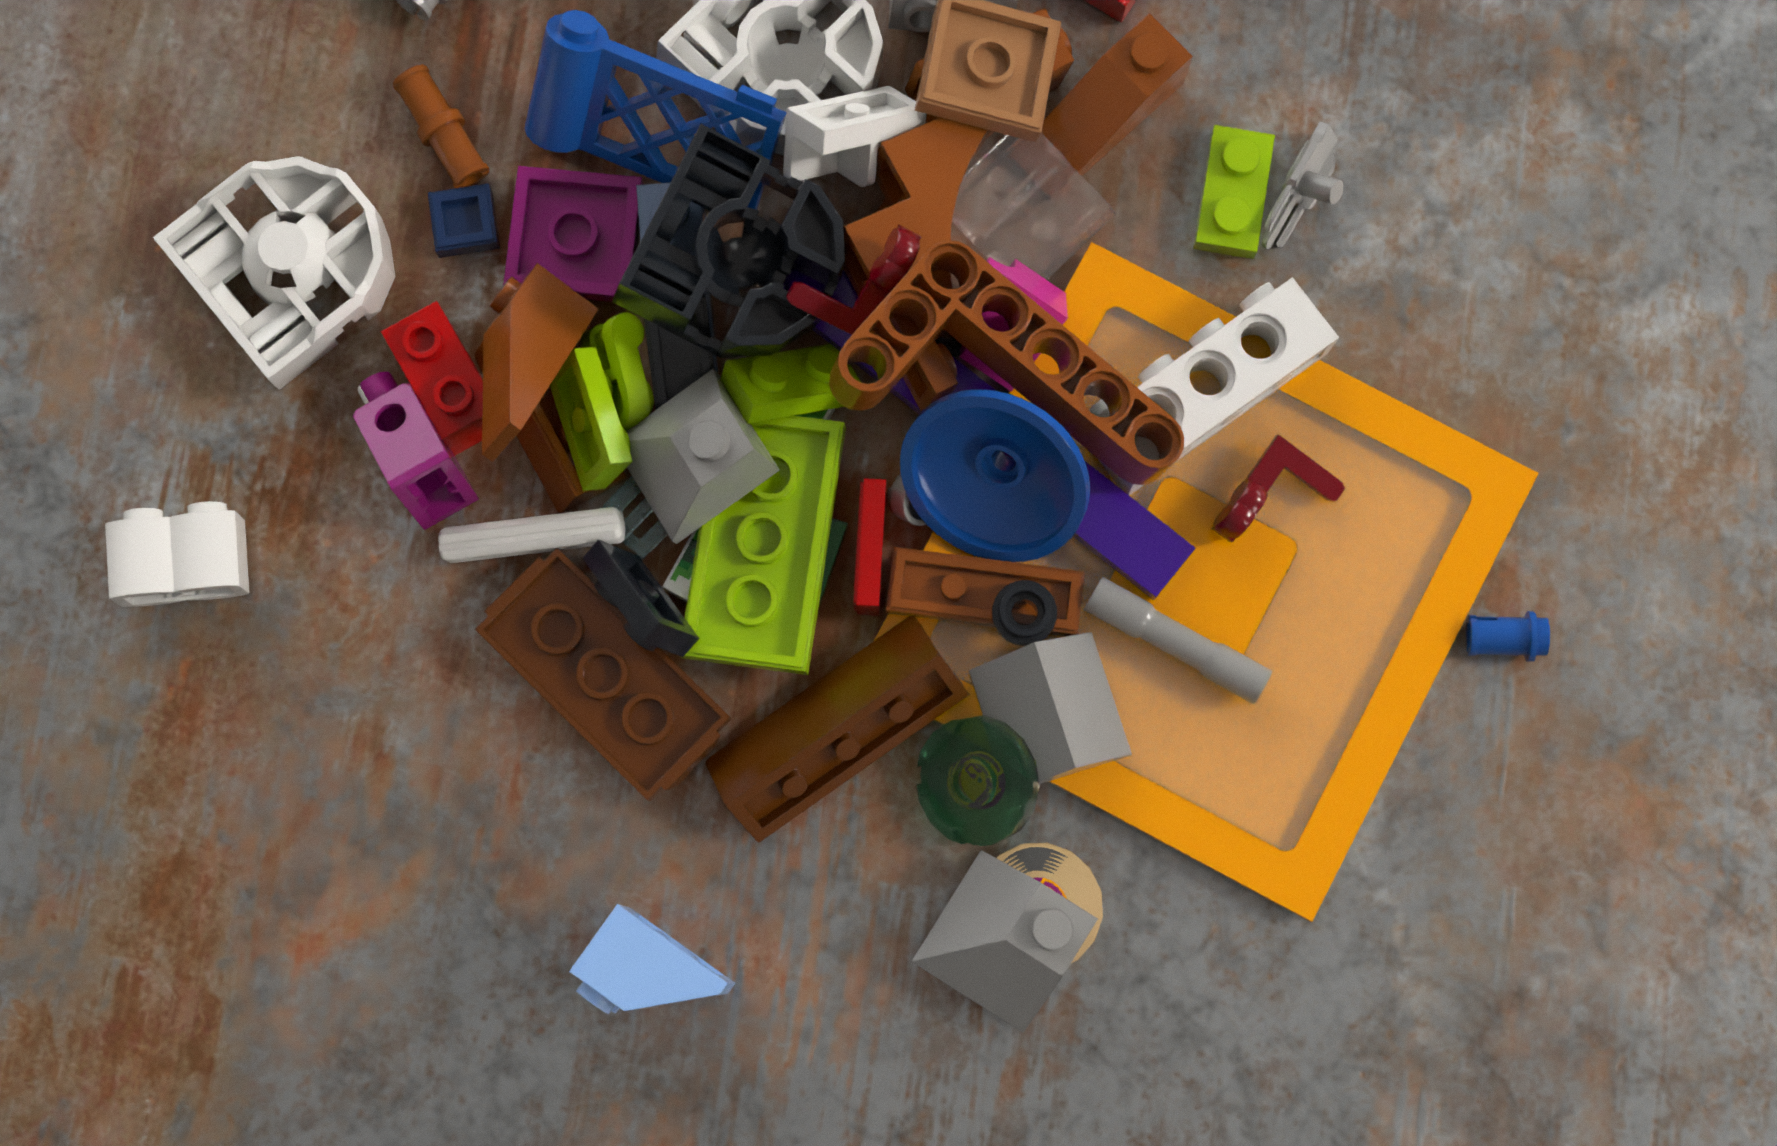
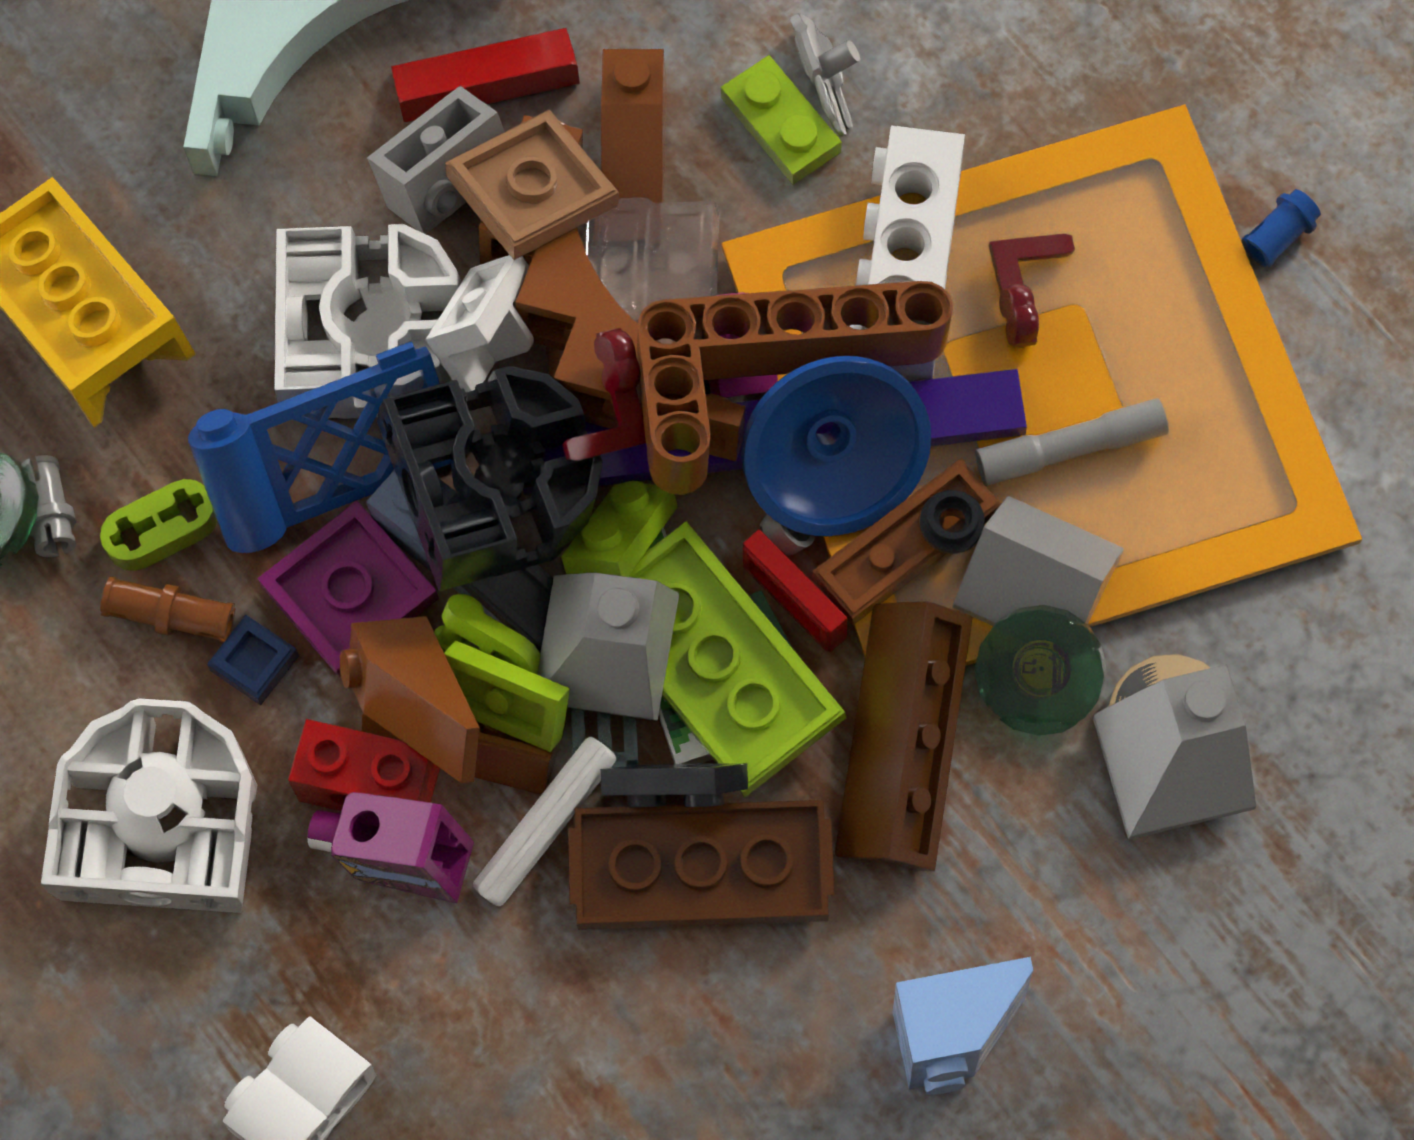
camera: 40 degrees left, 10 degrees down
none -> lime beam [100,479,218,571]

